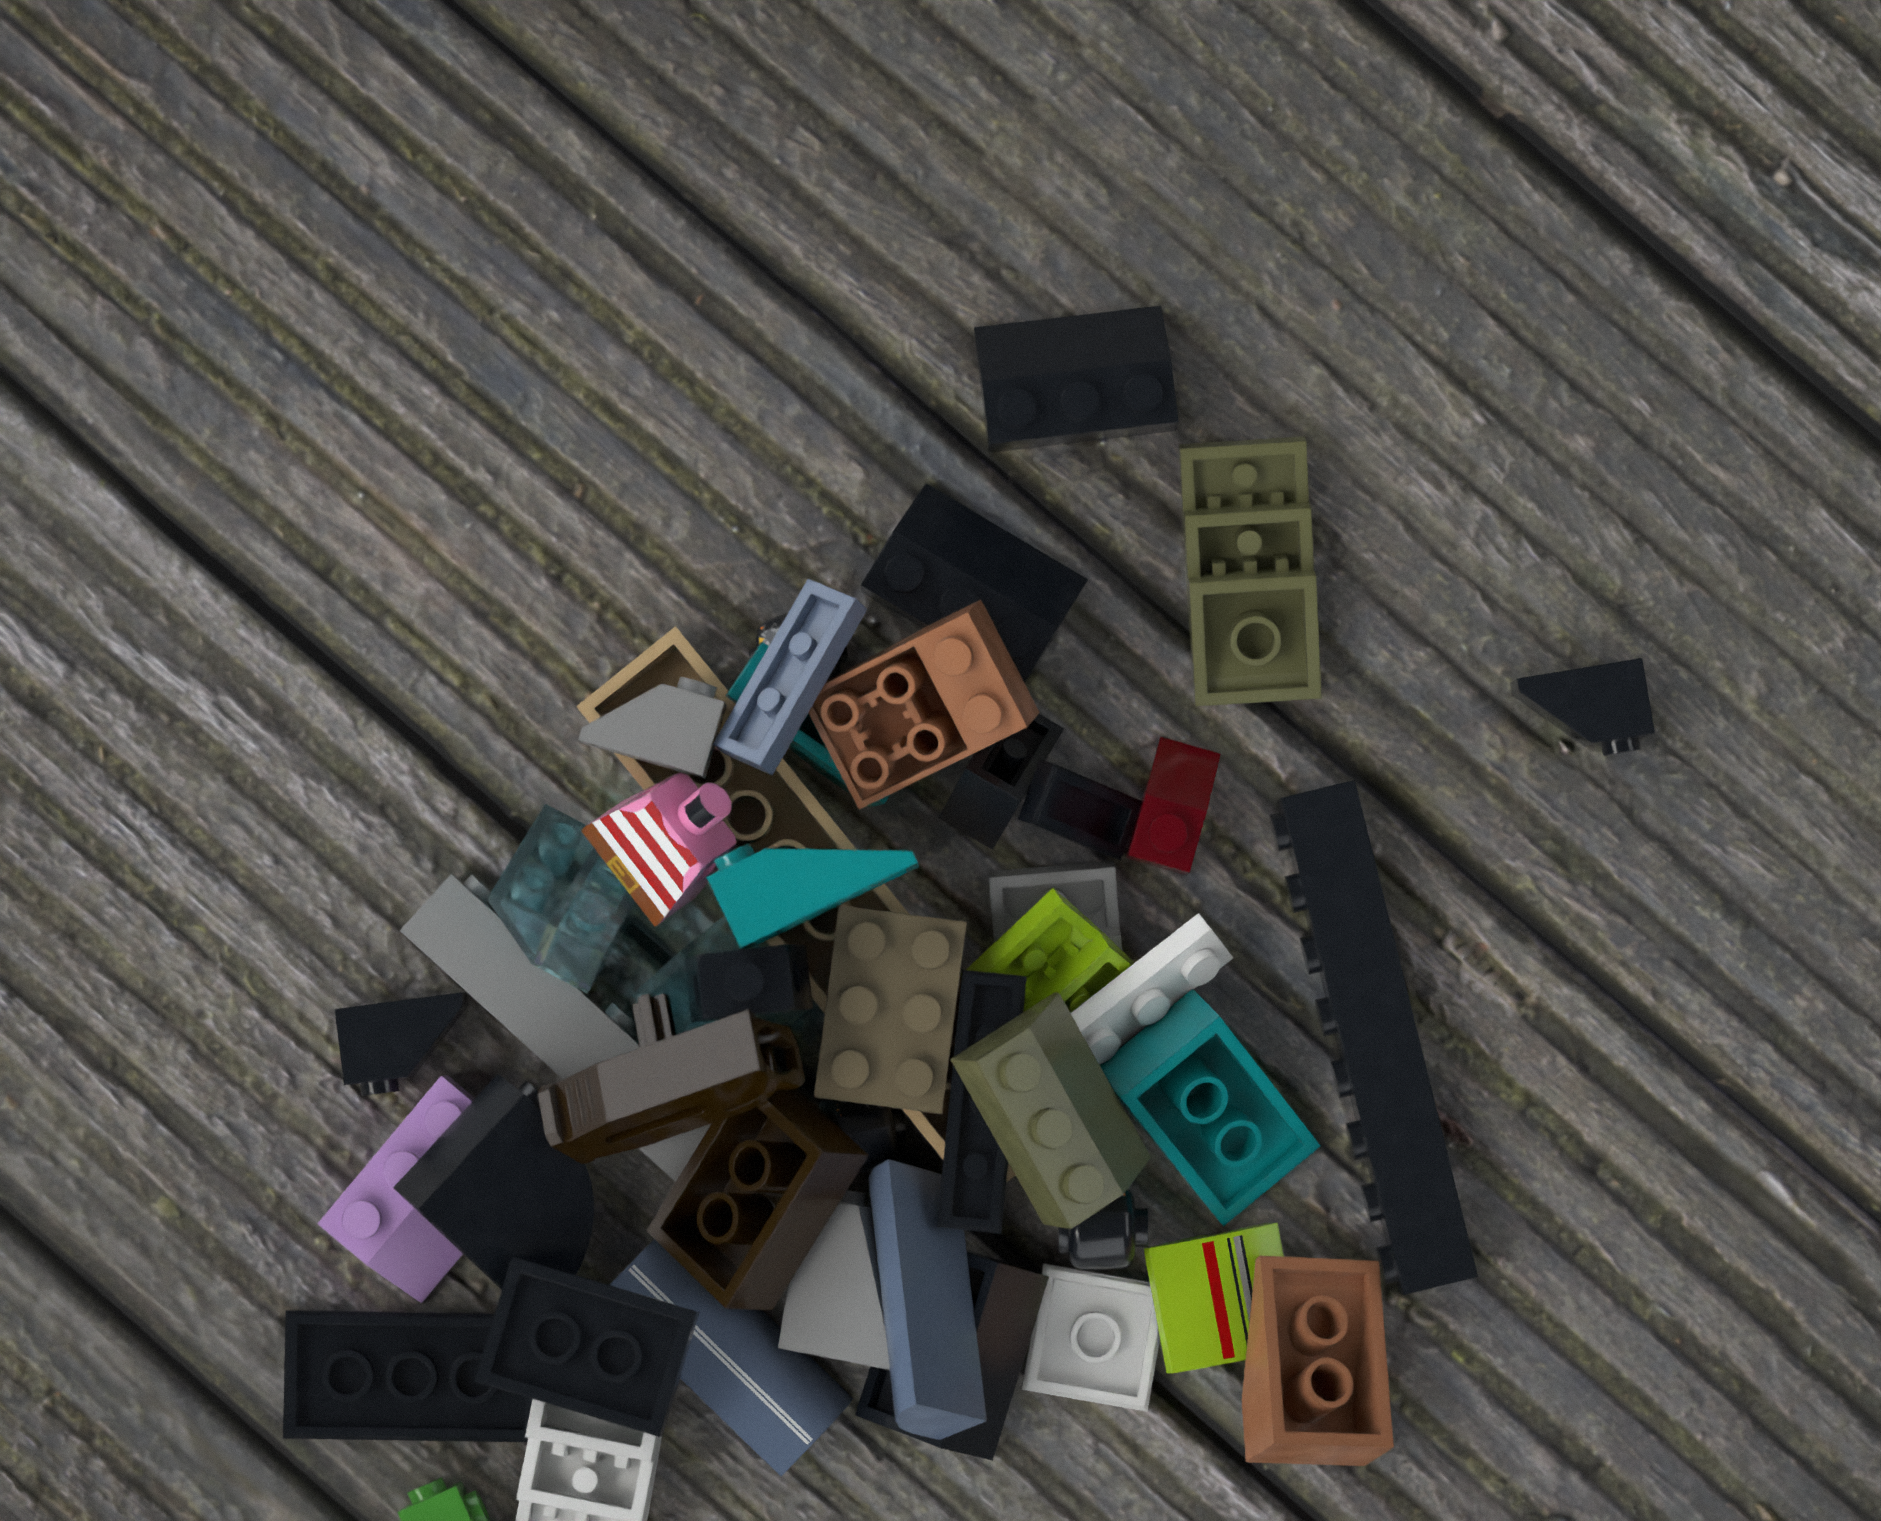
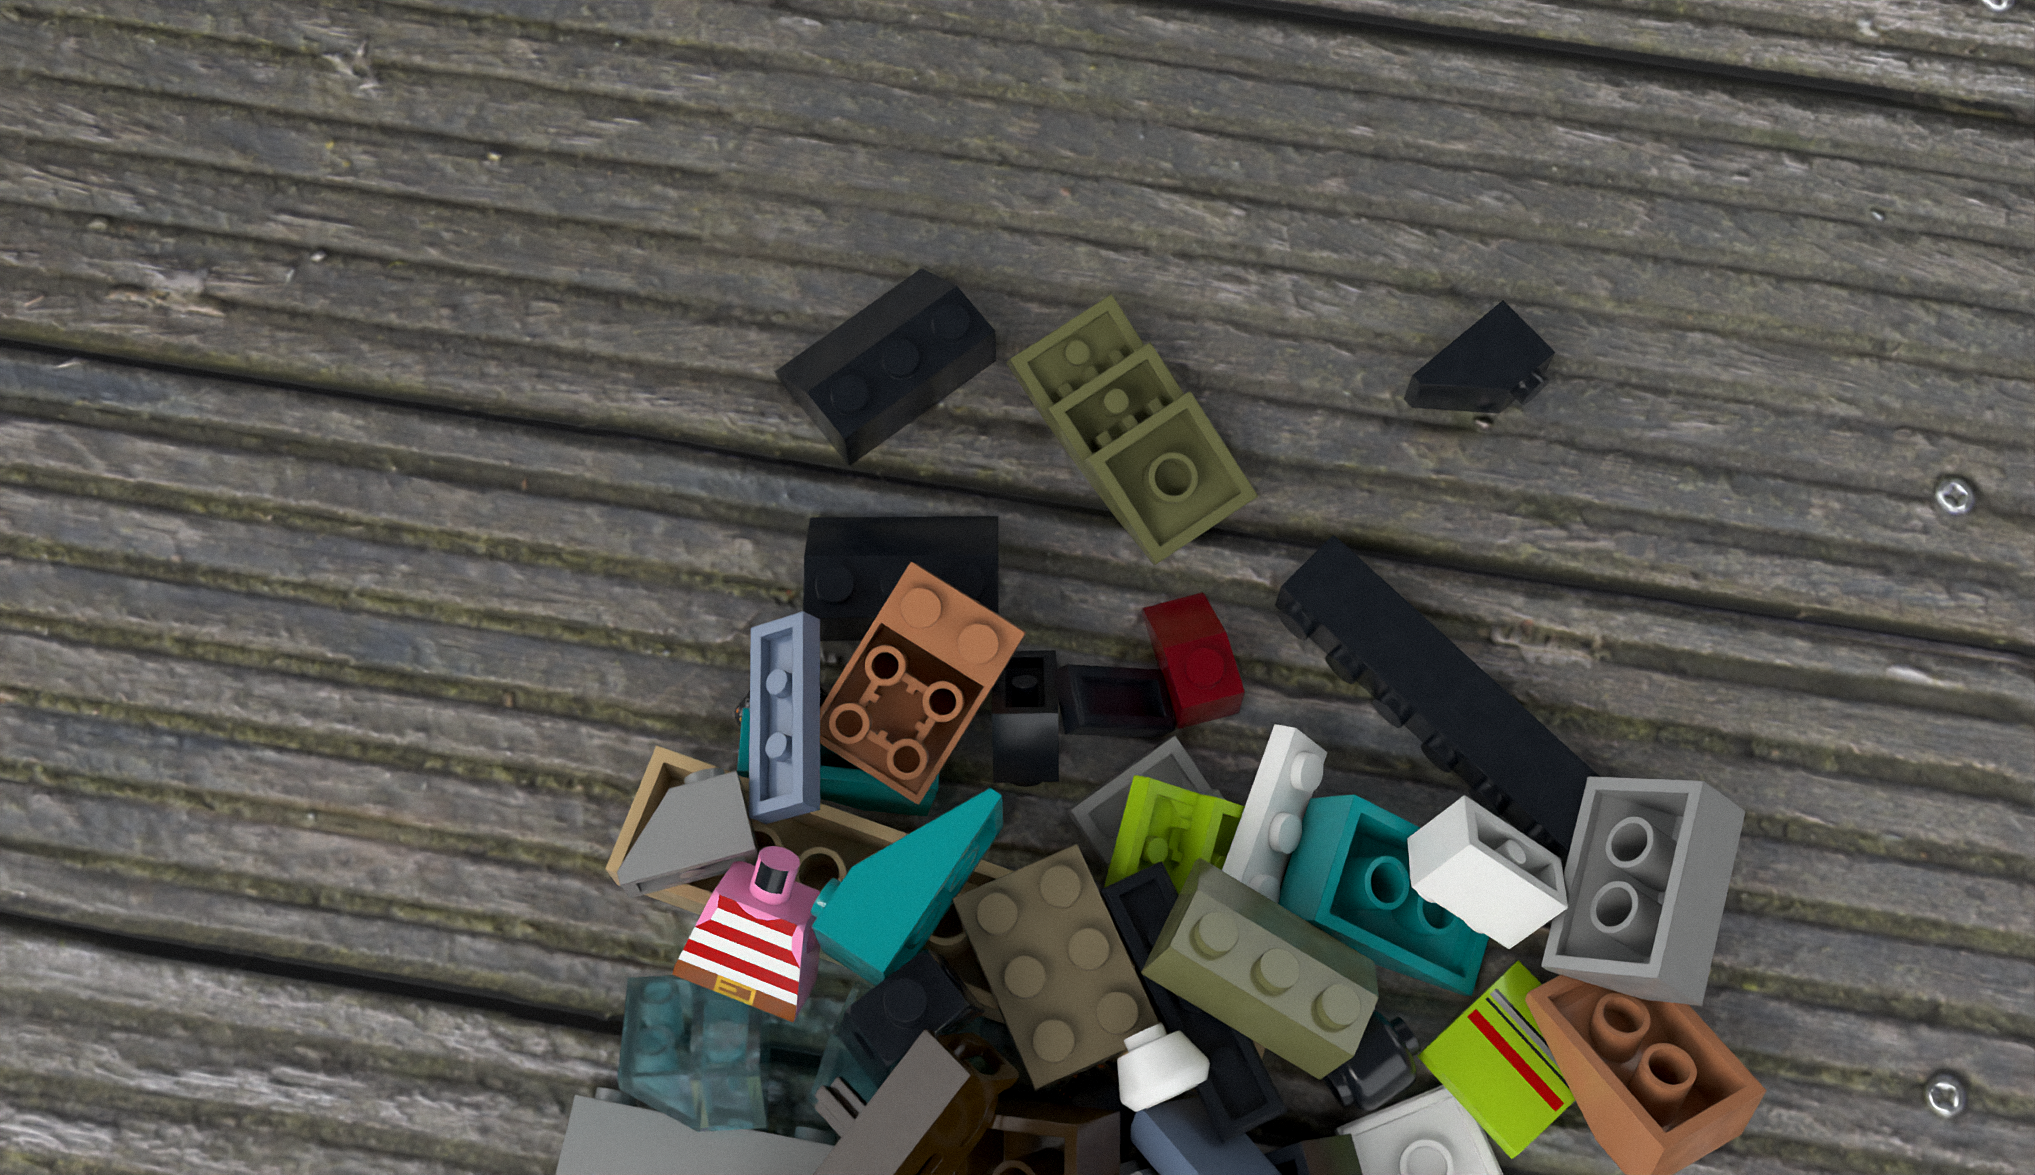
camera: 30 degrees left, 15 degrees down
none -> white cone [1117,1023,1210,1112]
none -> white brick [1407,795,1568,949]
none -> light grey slope [1541,777,1746,1006]

